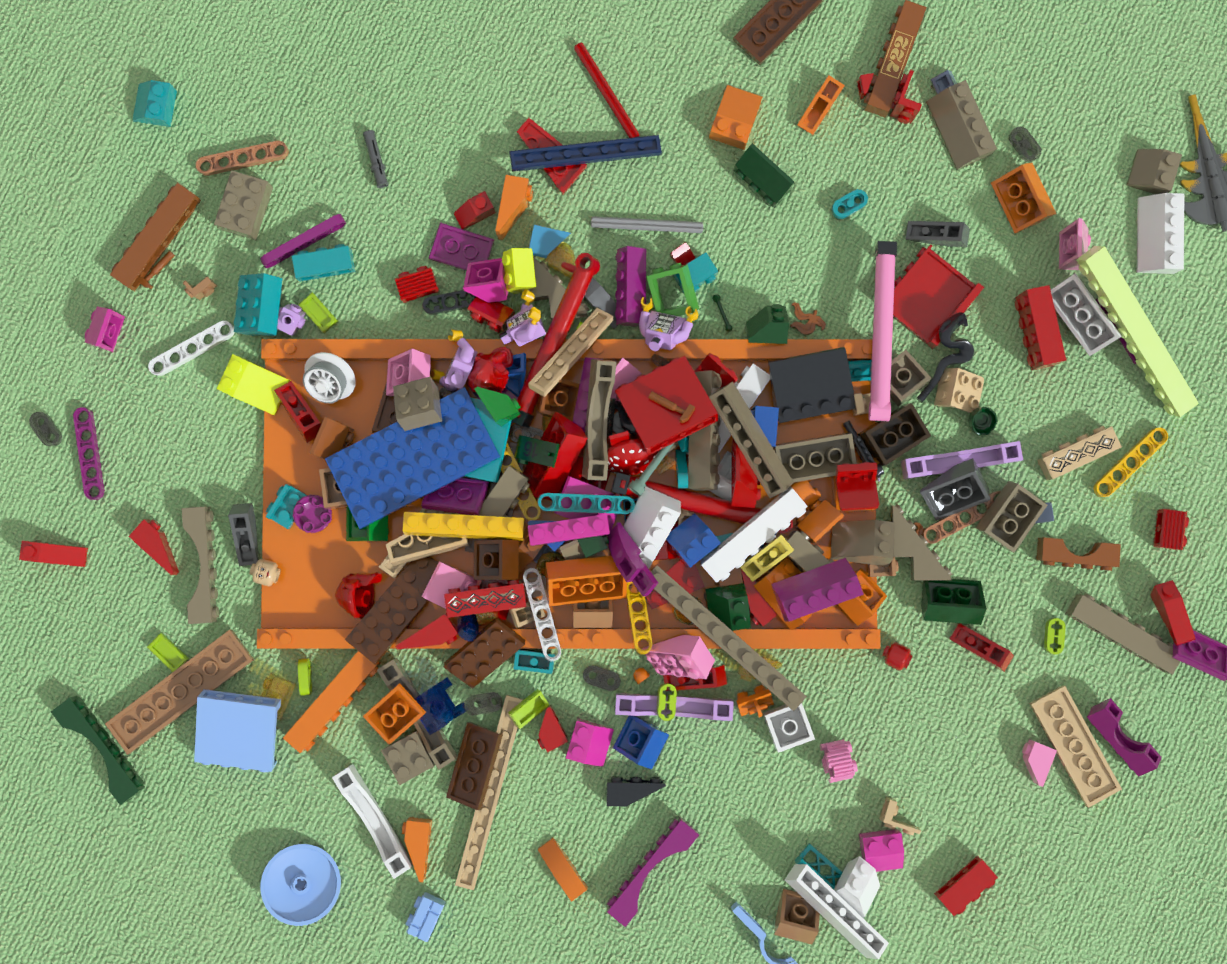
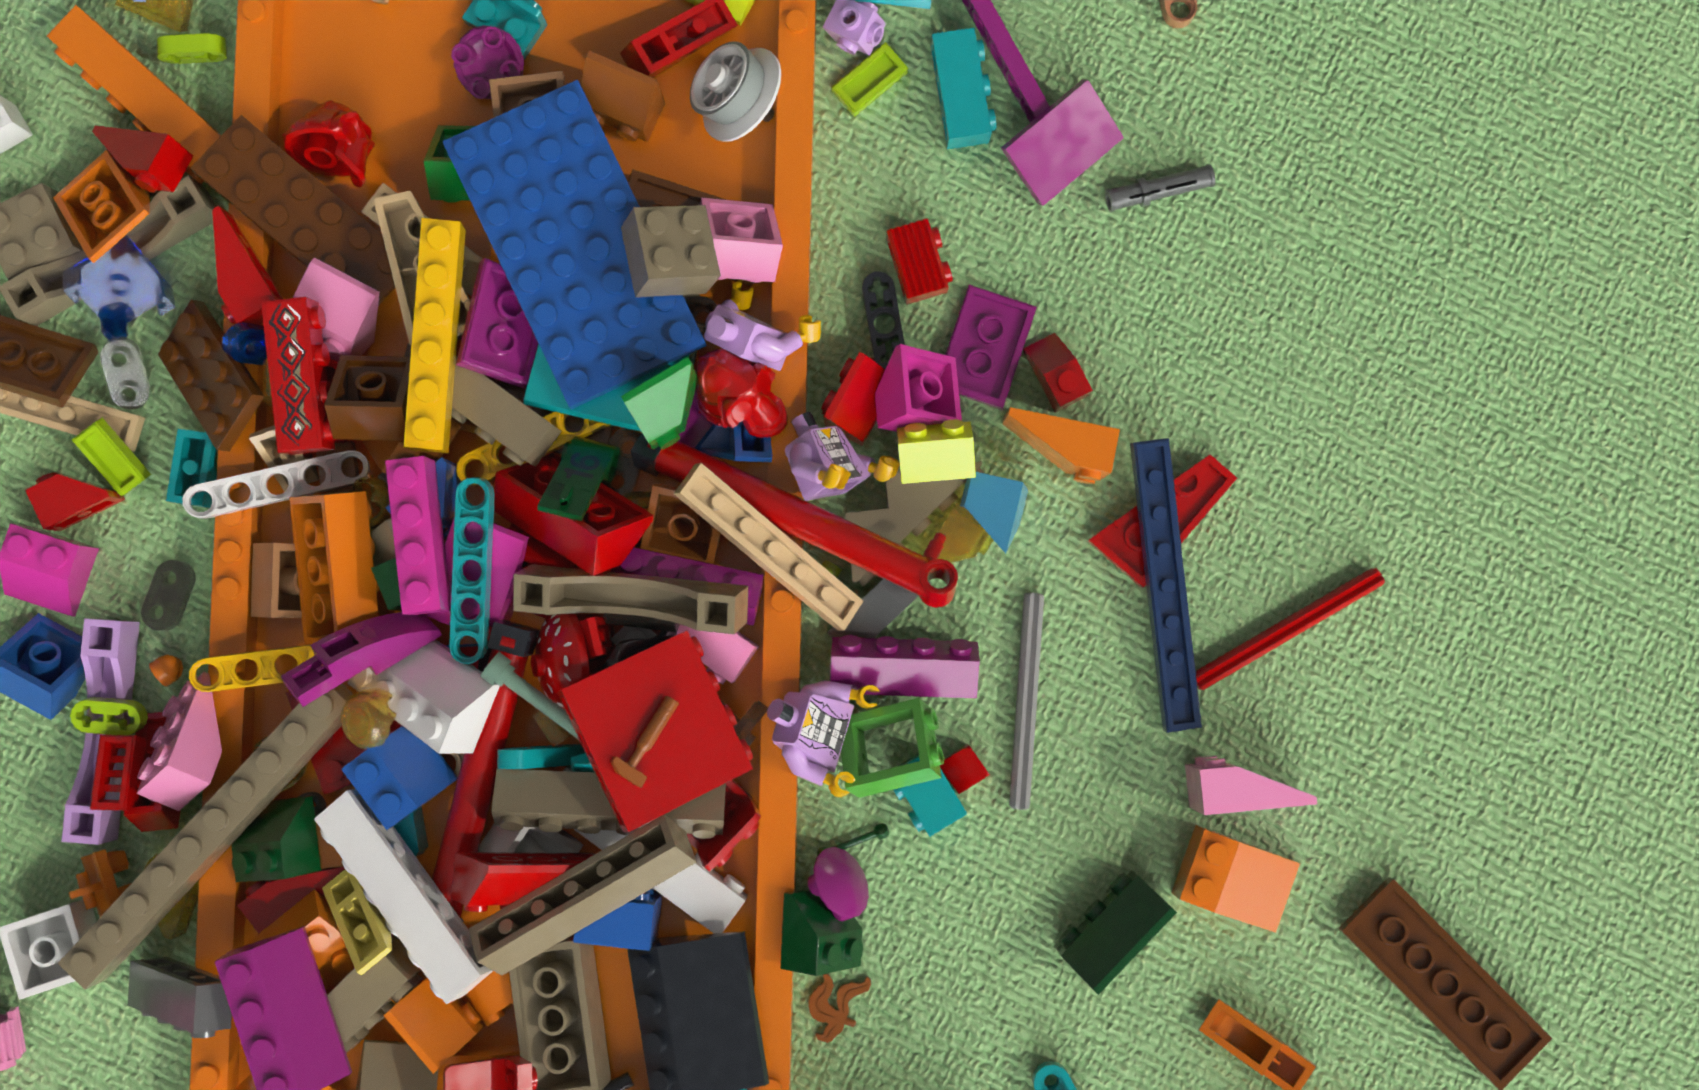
camera: 95 degrees right, 0 degrees up
none -> red slope [90,735,147,811]
none -> red slope [92,125,193,193]
none -> dark grey brick [127,957,232,1038]
none -> clear yellow hair [340,688,397,749]
none -> magenta dish [808,847,869,922]
none -> magenta tile [1001,79,1124,206]
none -> bright pink slope [1185,755,1317,815]

